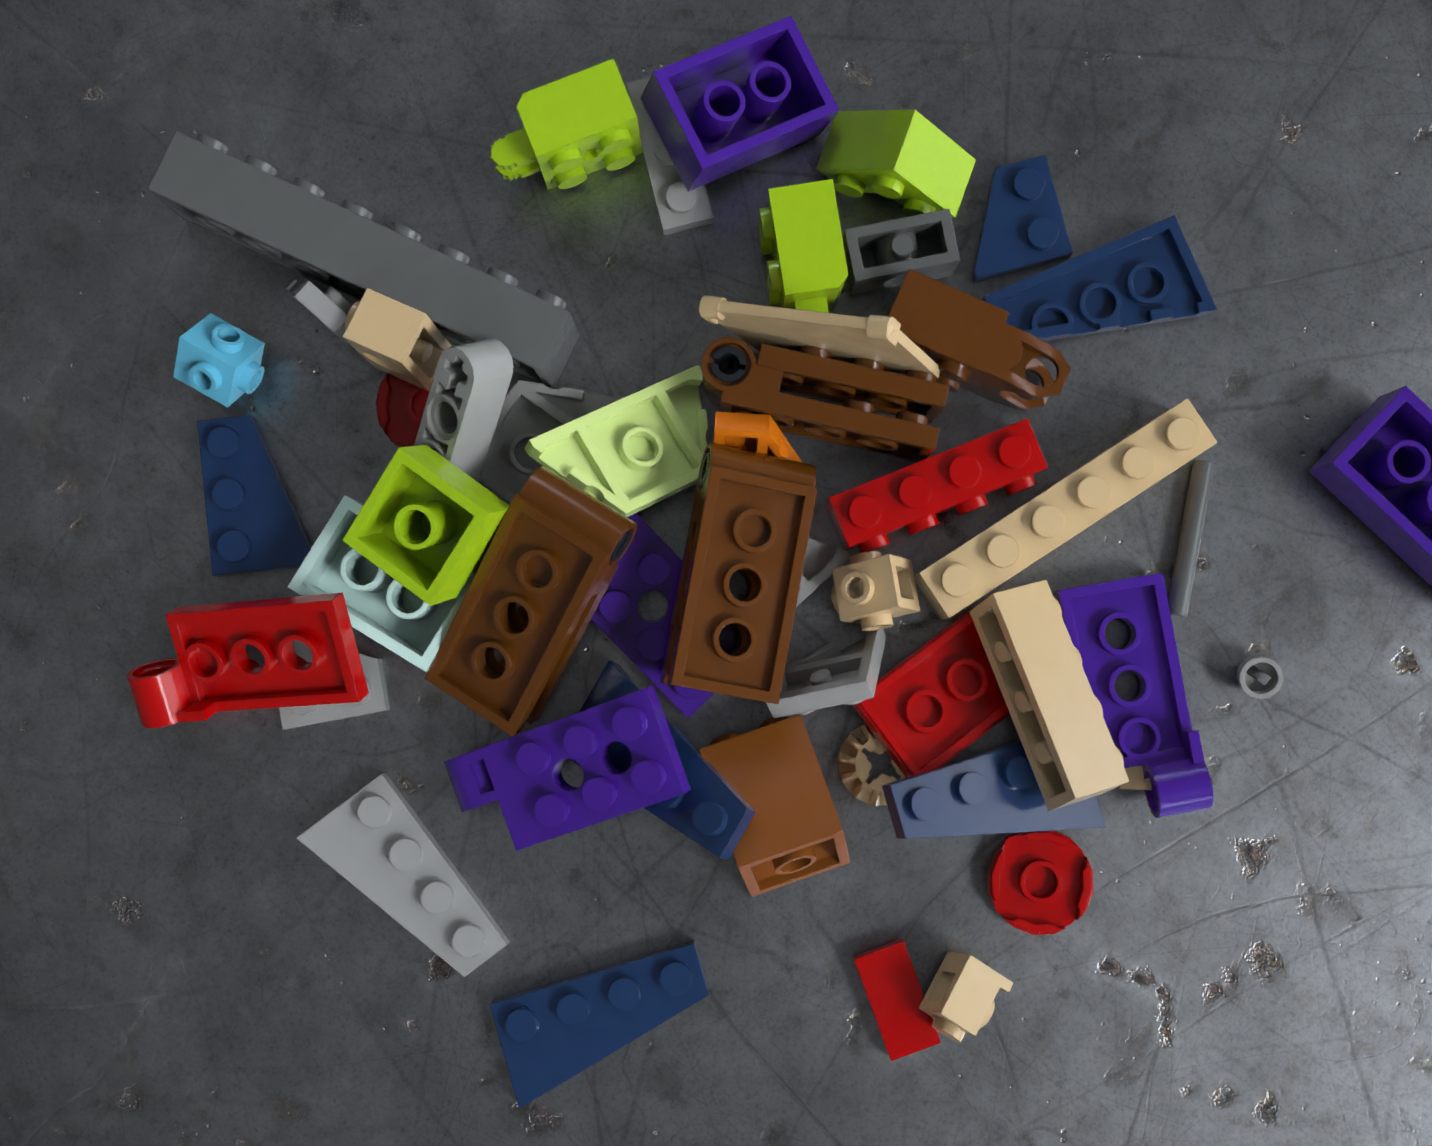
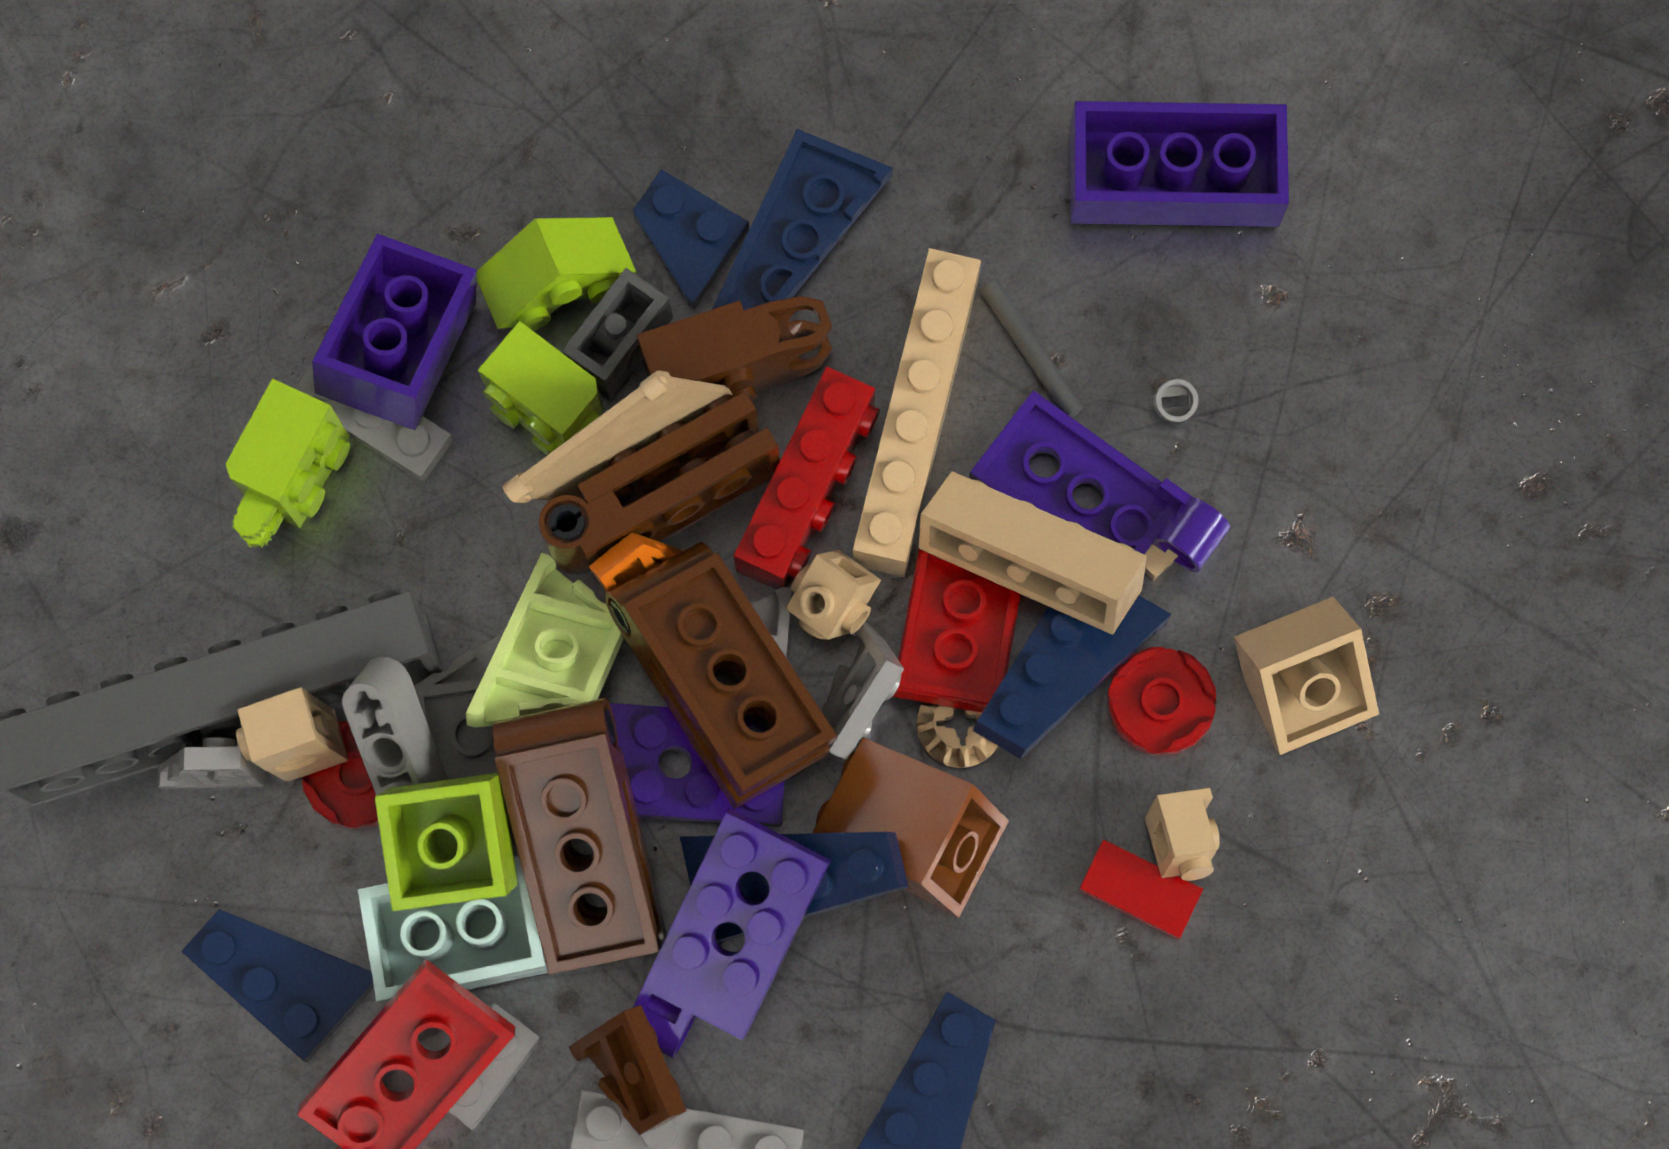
camera: 45 degrees left, 10 degrees down
medium azure brick [173,313,265,407] -> none
none -> reddish brown wing [569,1005,687,1135]
none -> tan slope [1234,597,1379,755]

